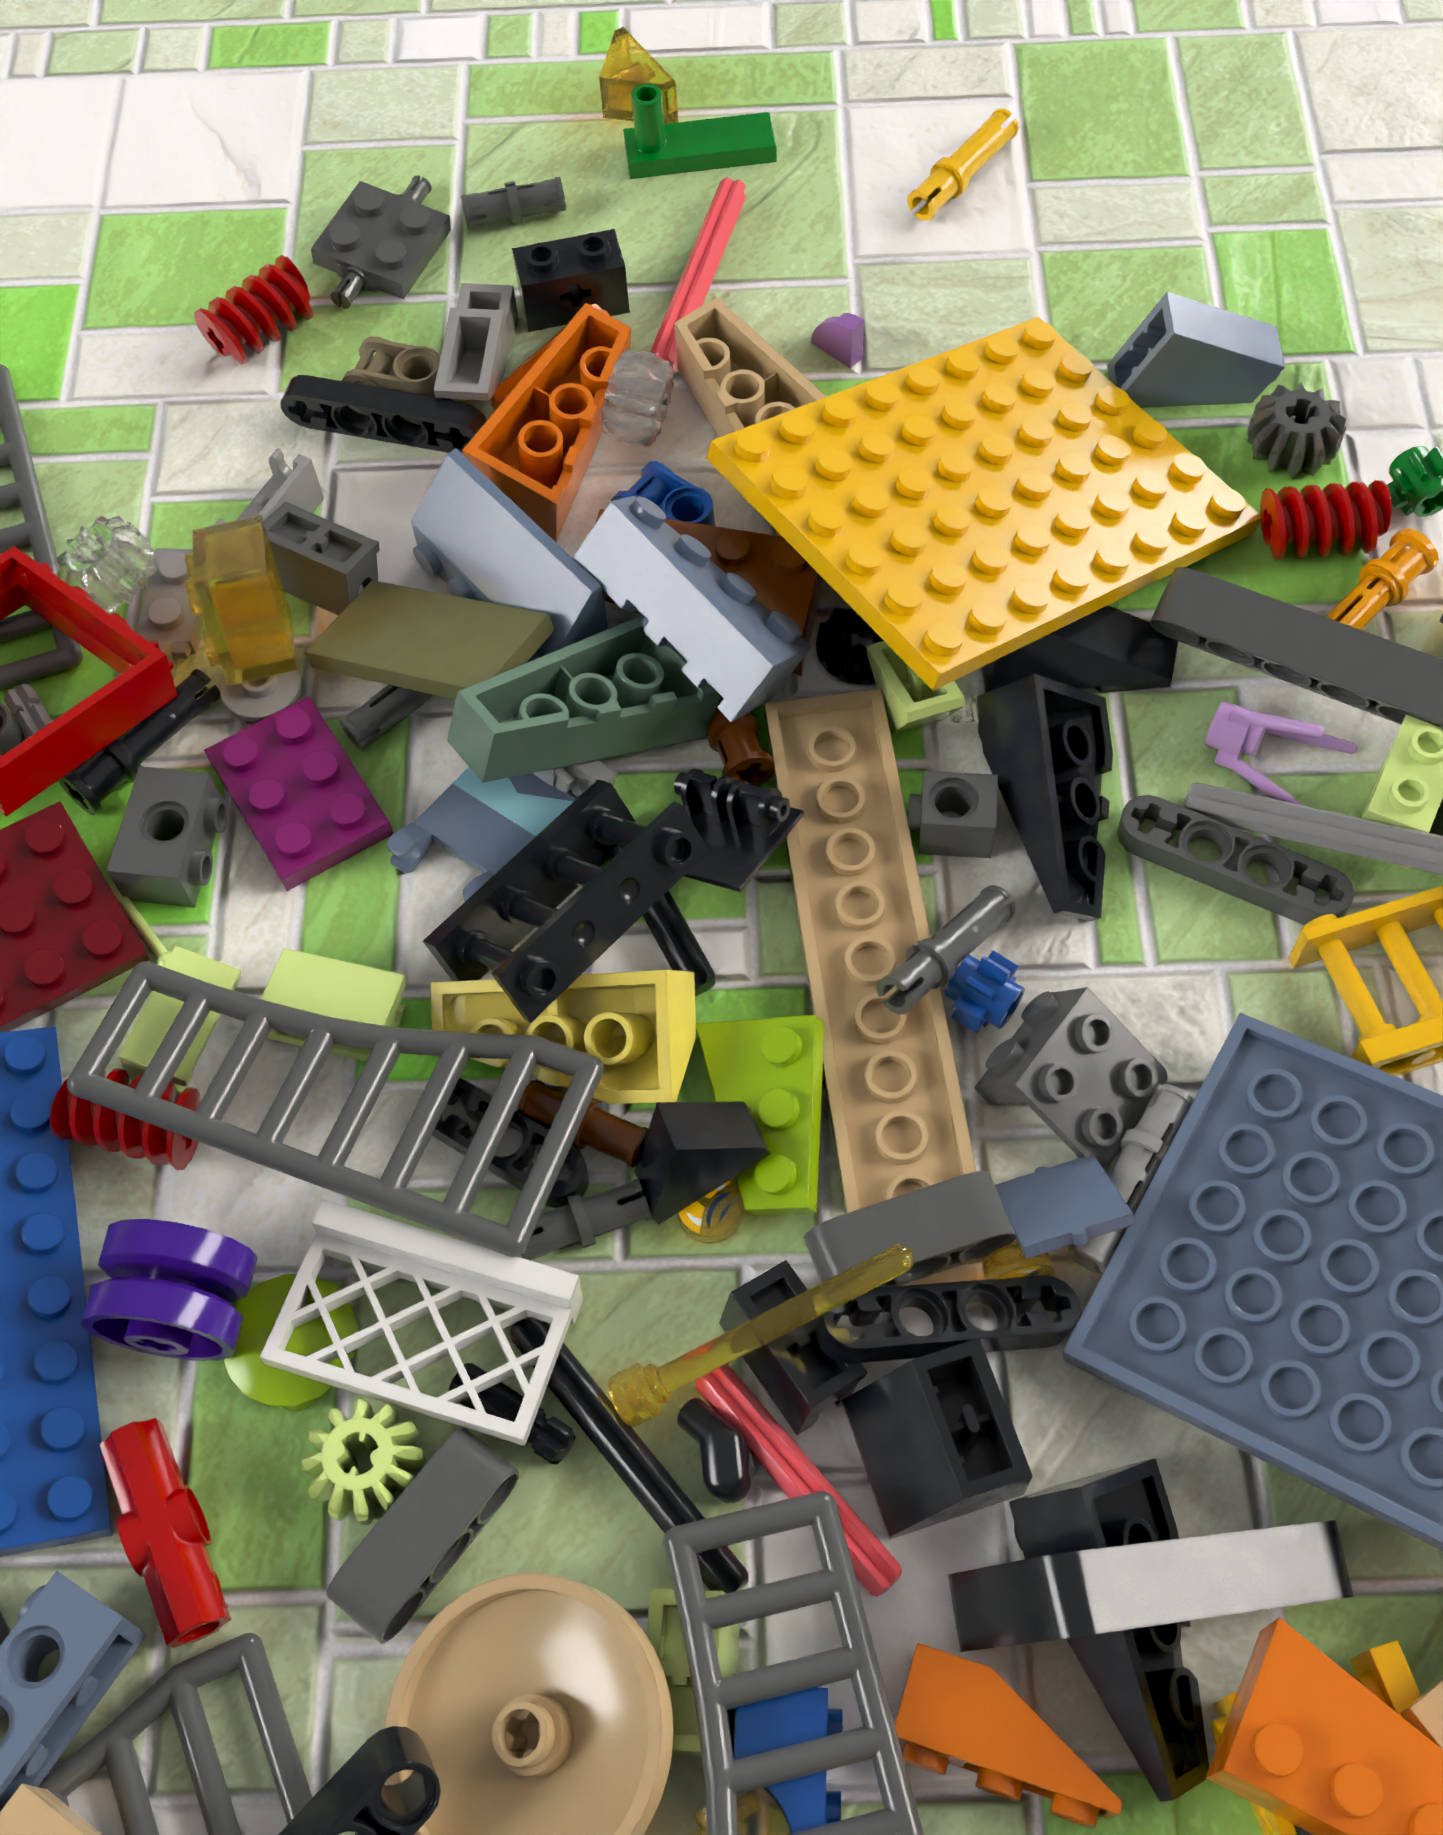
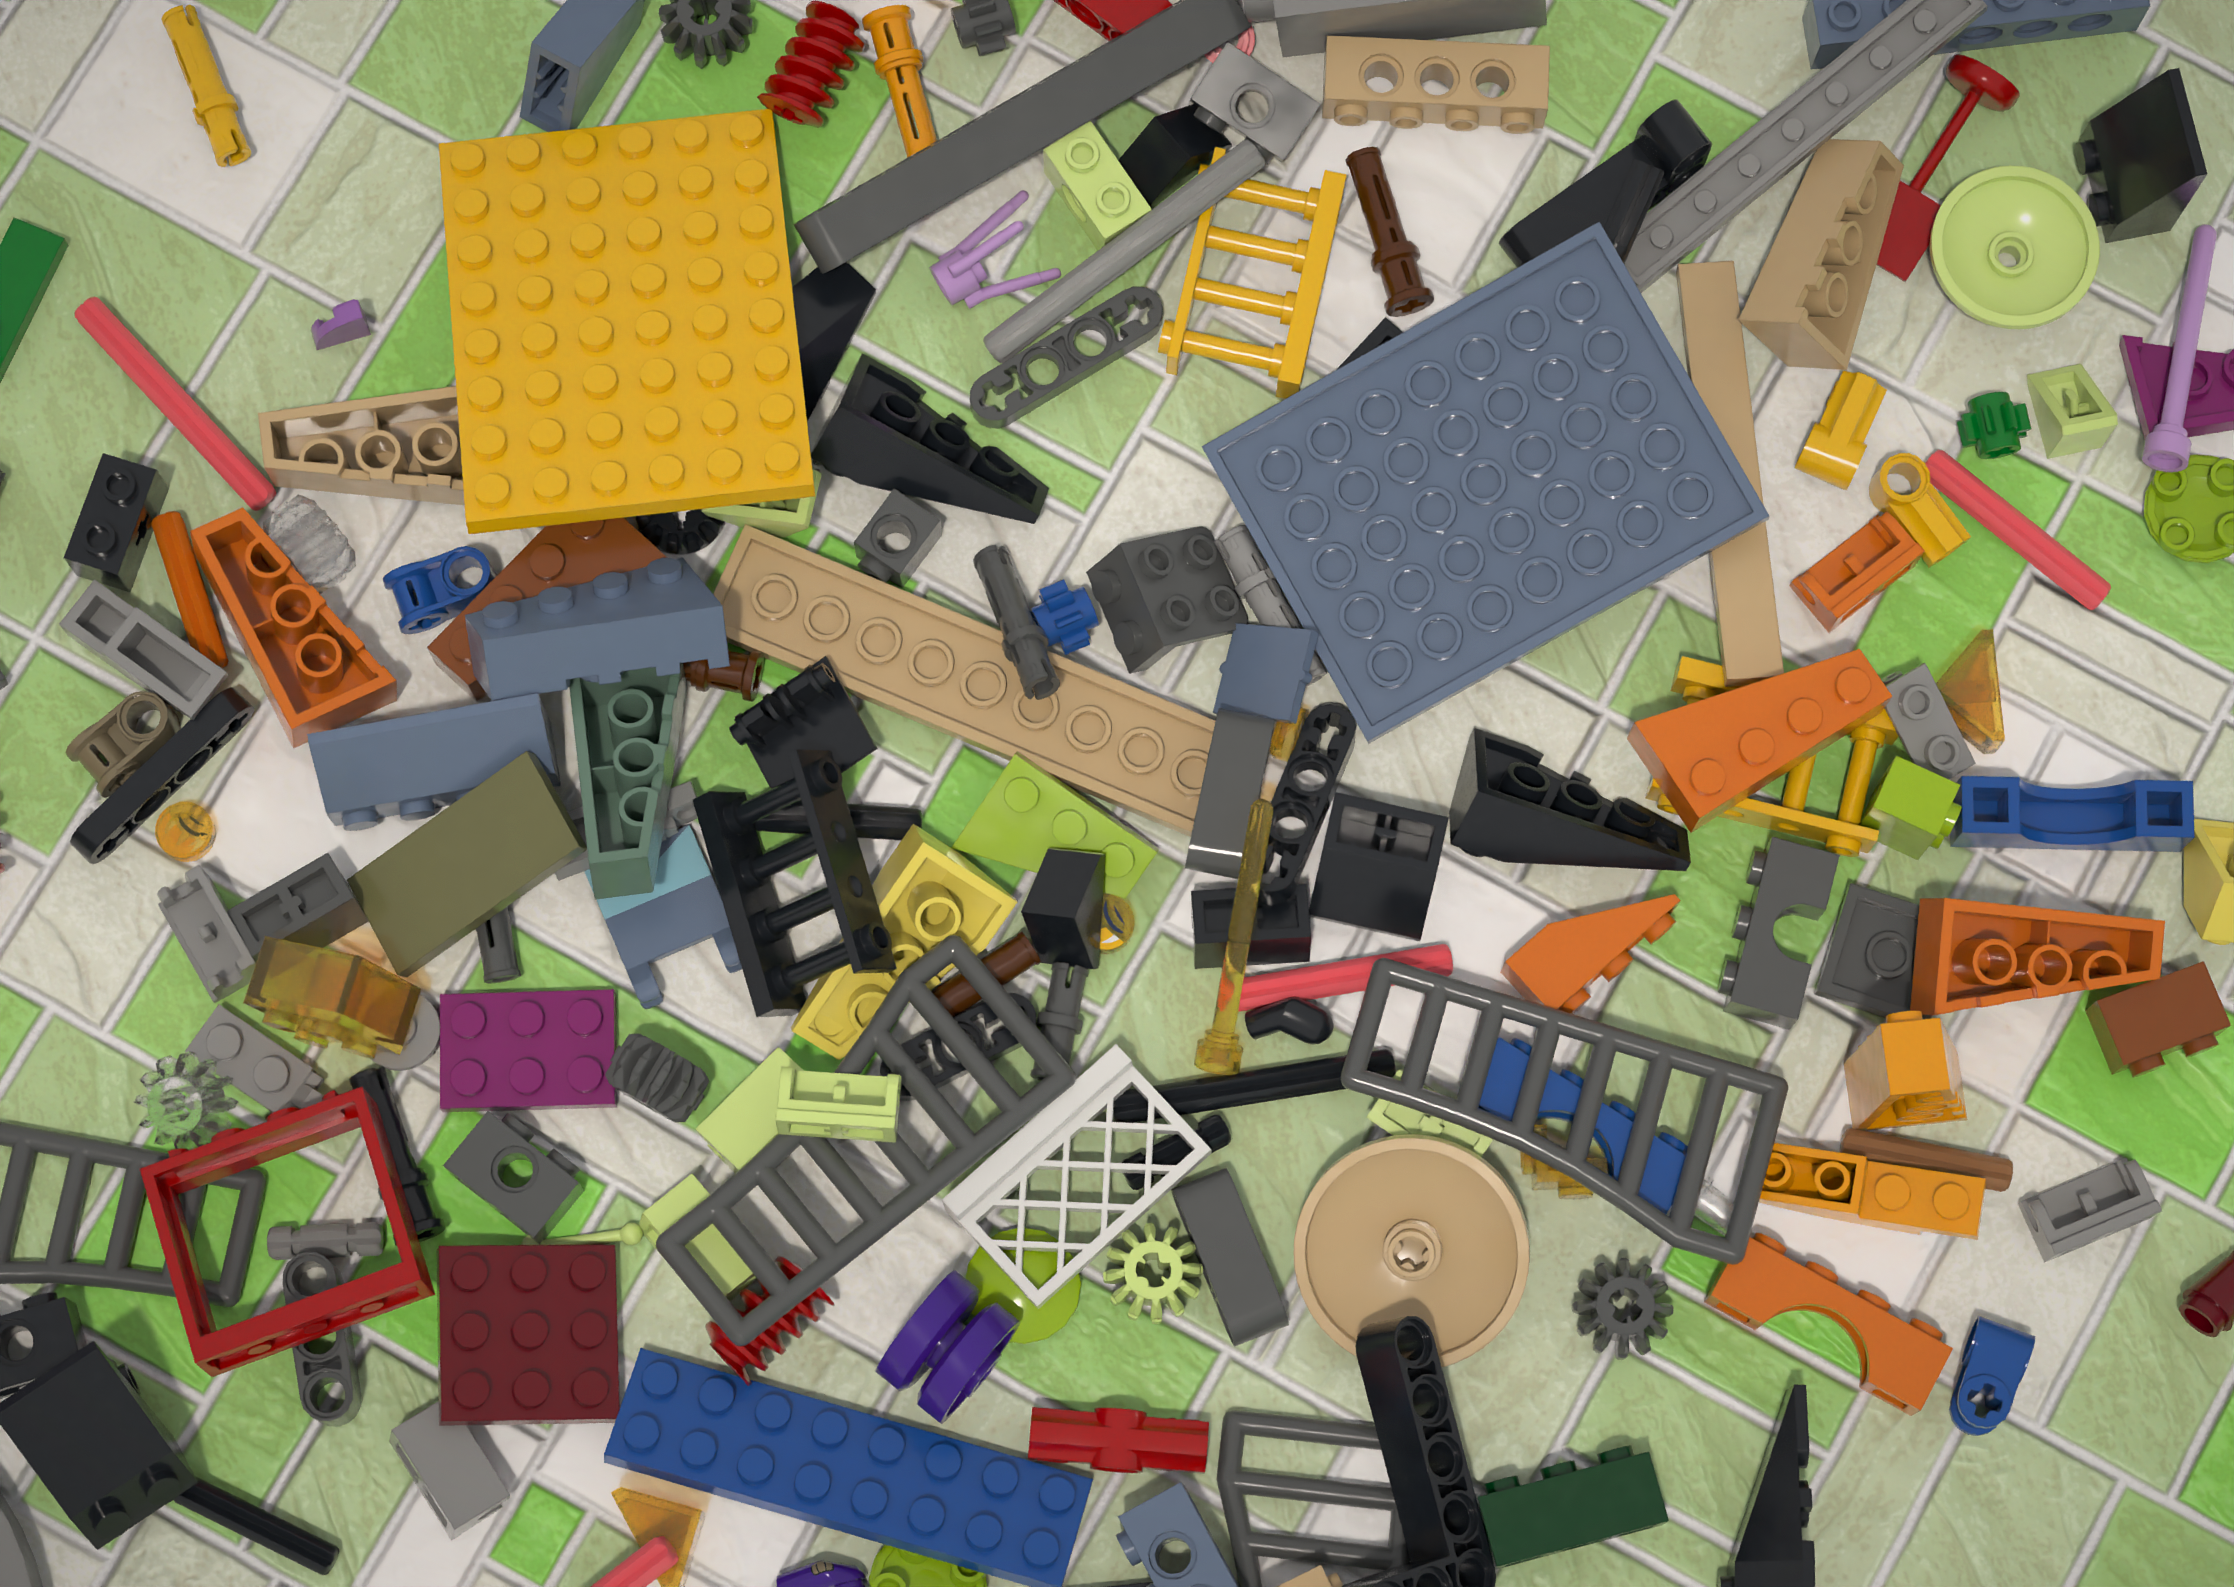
camera: 65 degrees left, 15 degrees up
beam [948,1520,1354,1652] -> none
none -> clear yellow tile [155,802,216,862]
none -> dark grey gear [605,1034,709,1123]
none -> yellowish green hinge [775,1066,902,1143]

